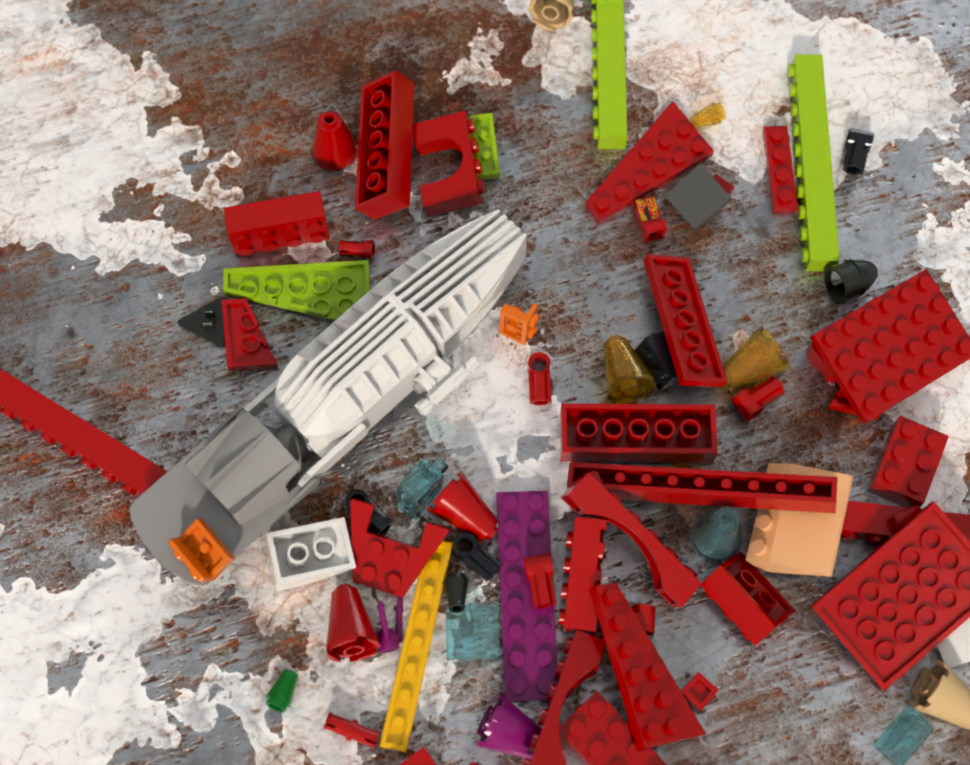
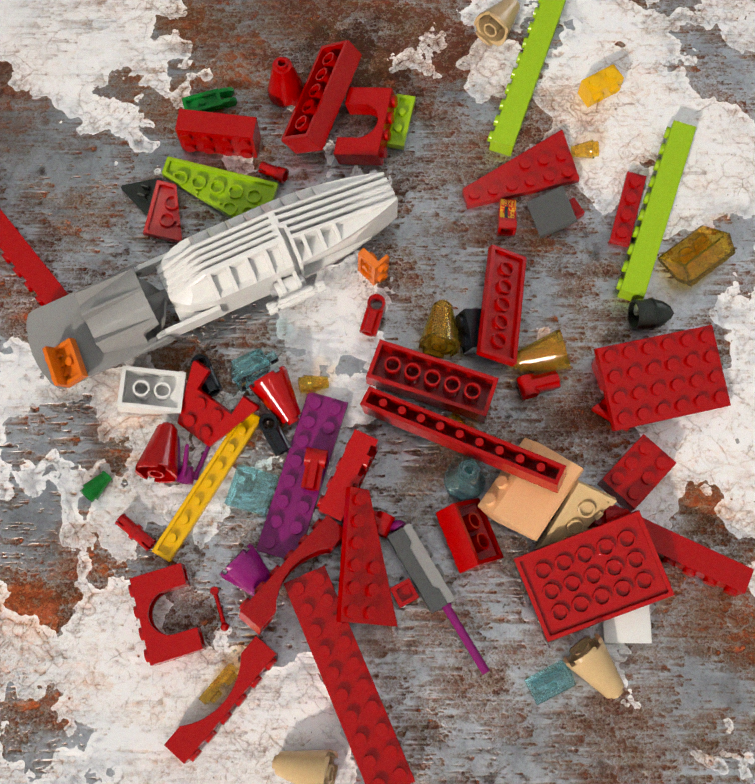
camera: 20 degrees right, 5 degrees up
pearl dark grey cone [443,572,469,613] -> none
red arch [561,472,702,607] -> none
black piece [842,128,874,176] -> none
none -> green hinge [182,87,238,112]
none -> clear yellow cone [298,375,329,395]
none -> piece [387,520,490,675]
none -> tan wing [535,479,617,549]
none -> yellow brick [577,64,624,107]
none -> clear yellow slope [658,225,736,286]

